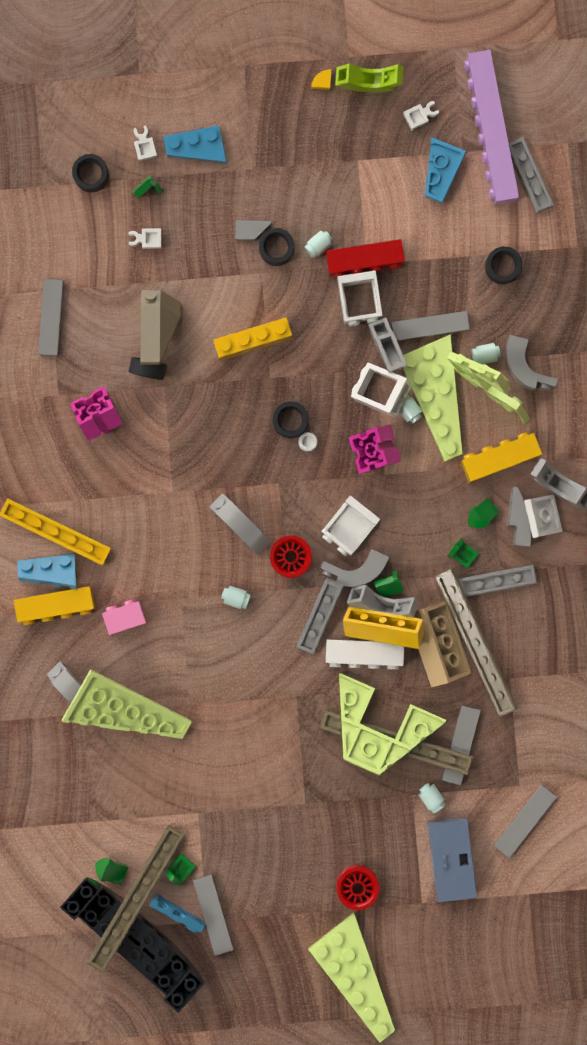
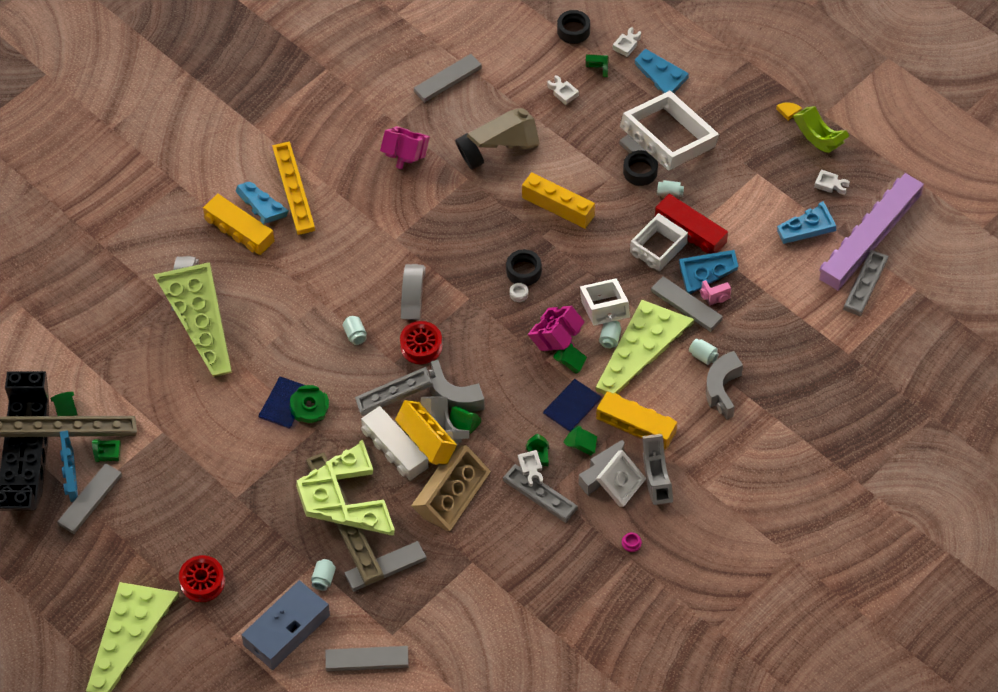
camera: 50 degrees right, 30 degrees down
bright pink brick [102,599,147,635] -> none
white panel [321,495,380,556] -> none
light grey slope [368,317,407,373] -> none
dark tan tile [435,569,518,717] -> none
yellowish green wing [447,352,530,424] -> none
black tyre [485,246,522,284] -> none
none -> clear blue piece [258,376,304,429]
none -> green plate [290,385,329,423]
none -> white plate [518,450,543,487]
none -> clear blue piece [543,379,602,432]
none -> green tile [553,343,587,374]
none -> white window [620,91,719,171]
none -> dark azure wing [679,250,739,294]
none -> bright pink bracket [700,280,731,306]

